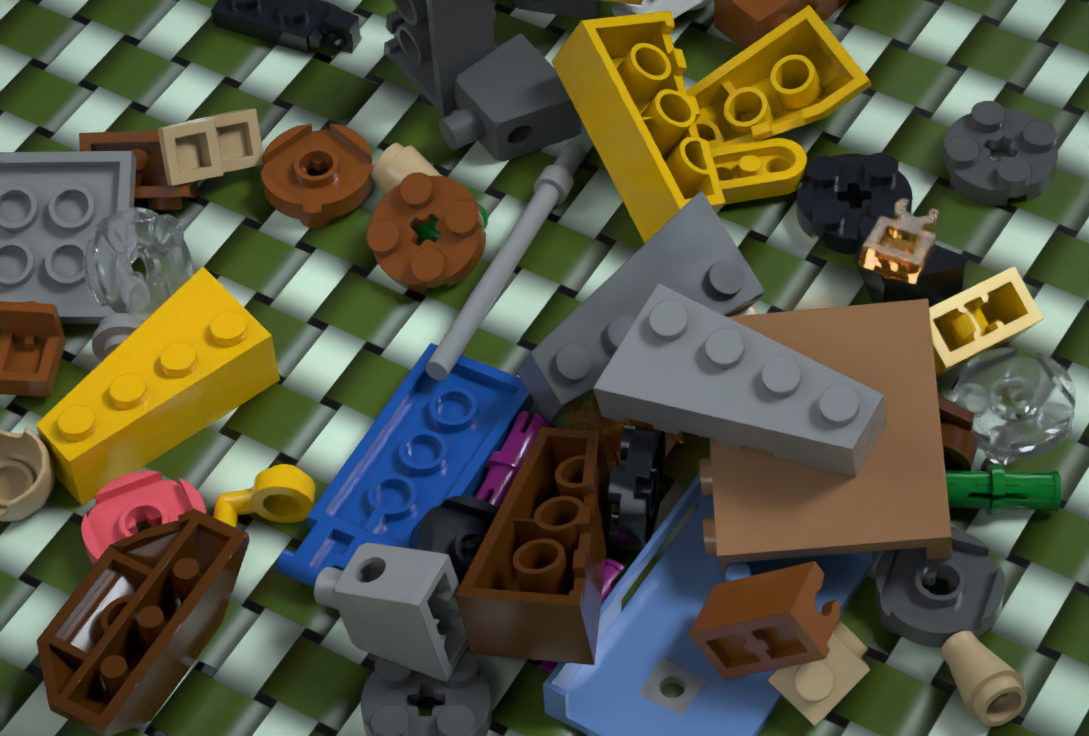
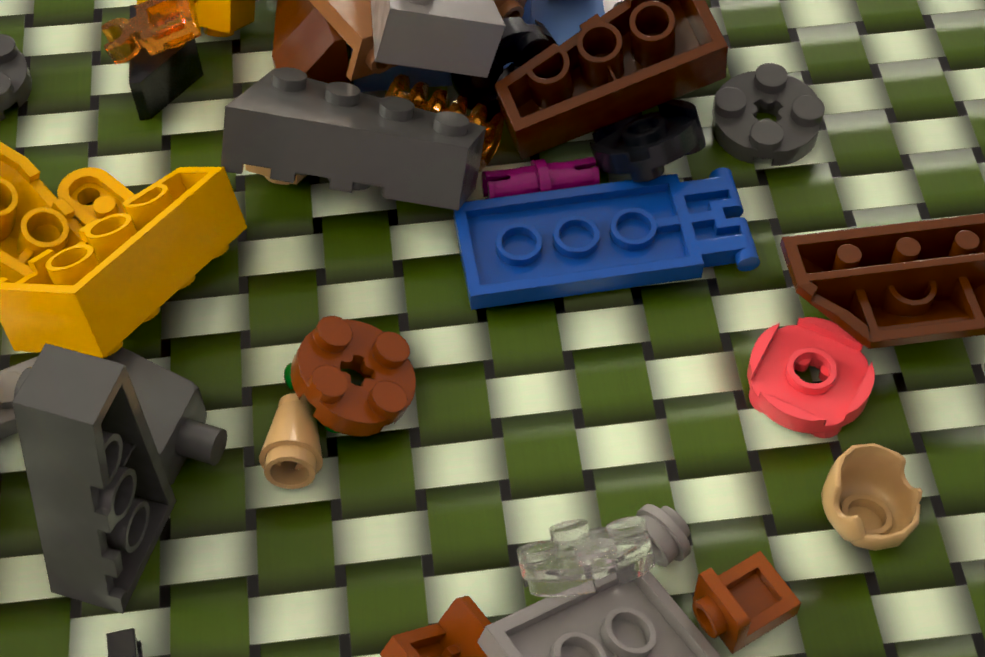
camera: 130 degrees left, 5 degrees up
yellow wedge [36,266,280,506] -> none
tan slope [158,109,264,186] -> none
yellow plate [213,464,316,528] -> none
dark orange plate [261,124,376,229] -> none
light grey torso [314,542,469,682] -> none
light grey bar [425,142,586,381] -> none
black plate [796,153,913,254] -> none

